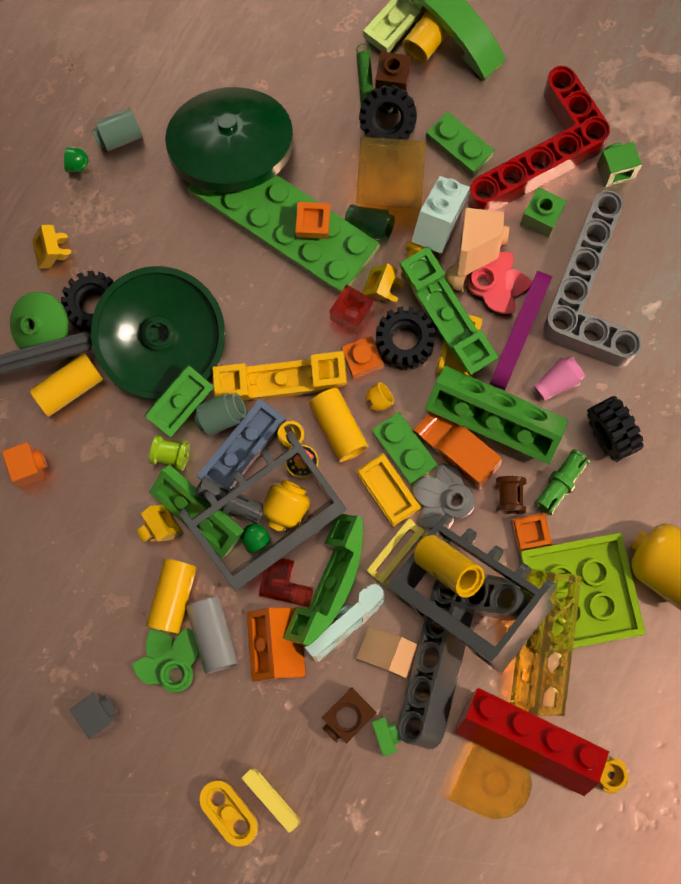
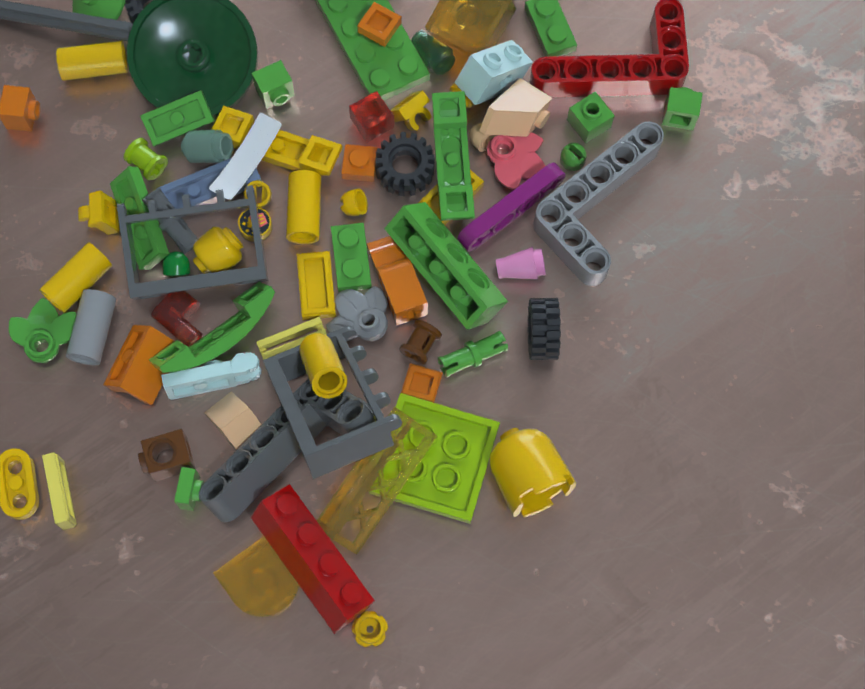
camera: 20 degrees right, 5 degrees down
none -> white sticker [209,113,282,200]
none -> bright green plate [252,60,295,109]
none -> bright green hinge [560,143,587,171]

